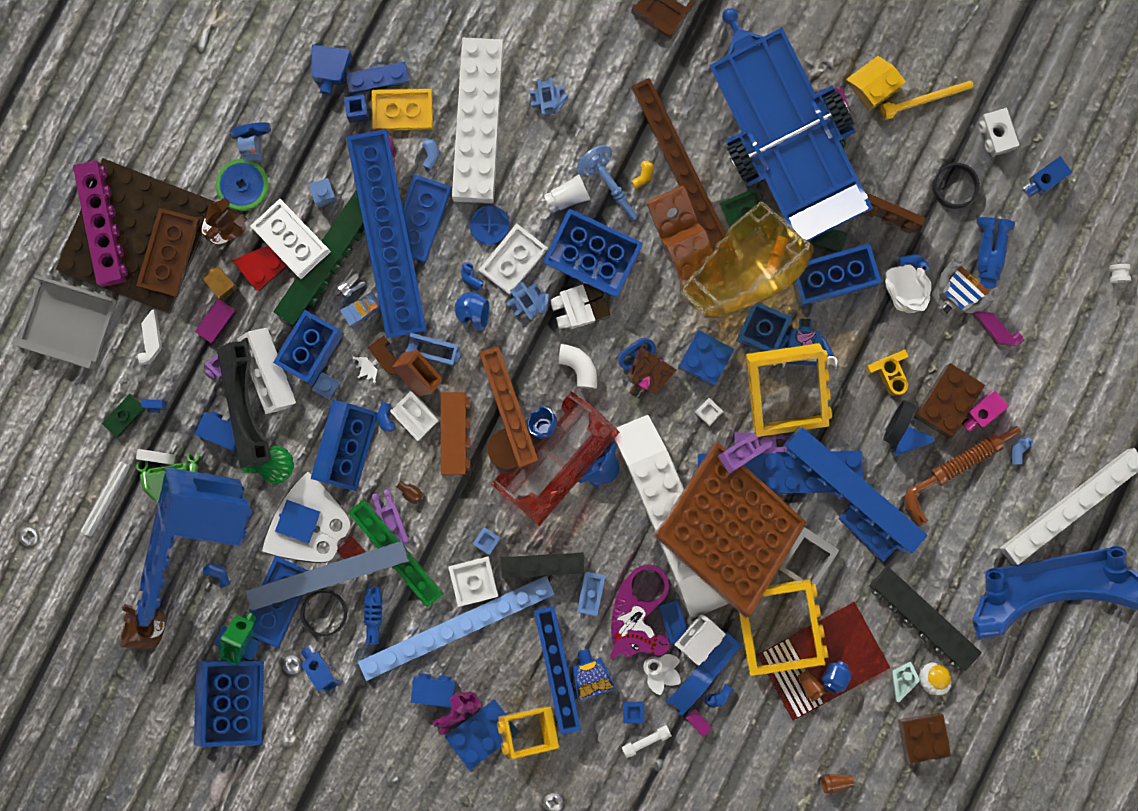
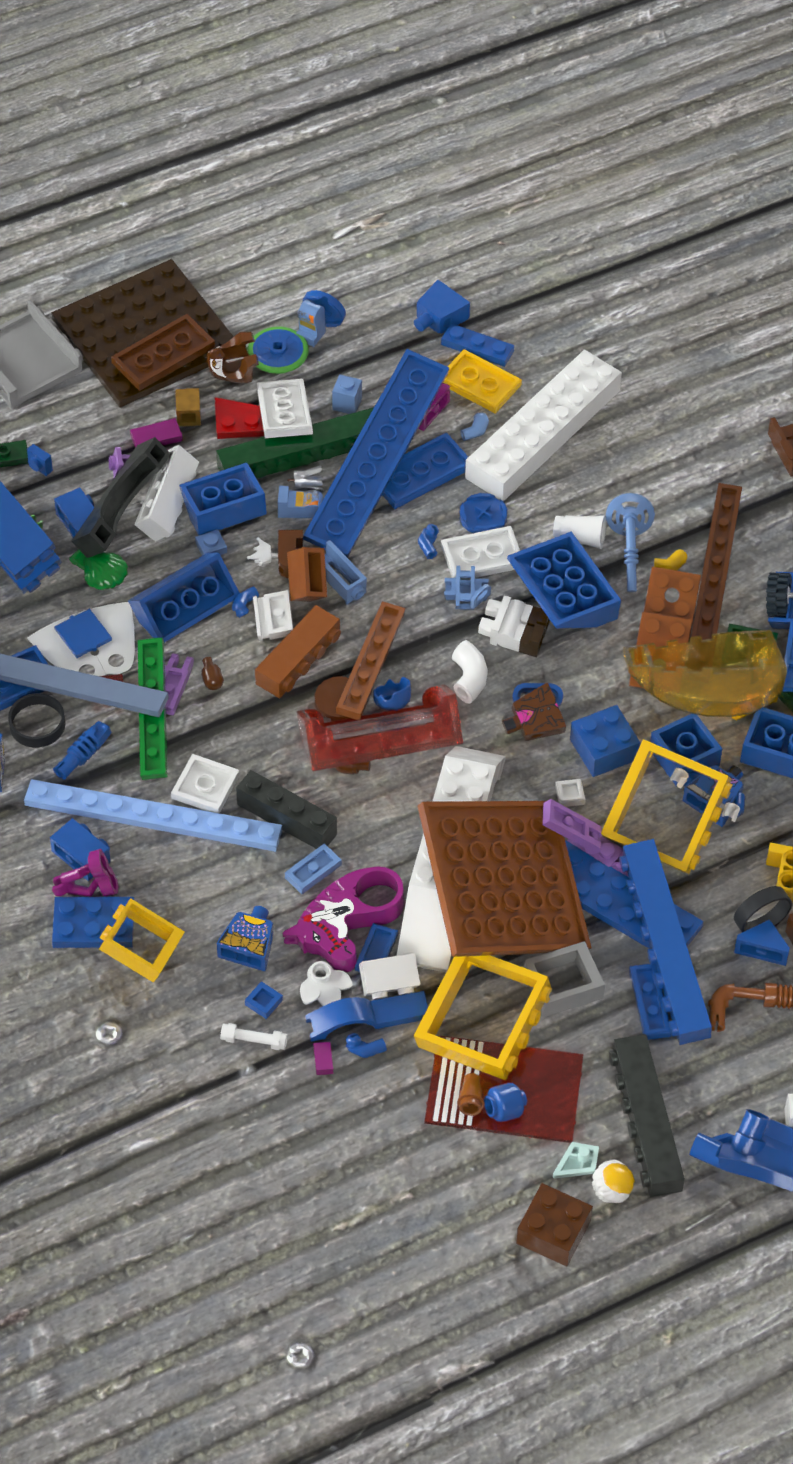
camera: 35 degrees right, 30 degrees down
magenta brick [73,160,128,287] -> none
white piece [138,309,162,366] -> none
blue brick [344,95,370,123] -> none
blue helmet [454,292,489,330] -> none
medium blue plate [473,527,501,555] -> none
medium blue piece [529,77,568,115] -> none
blue brick [534,606,581,734] -> none
blue hat [576,440,620,488] -> none
dark orange cone [822,774,854,795] -> none

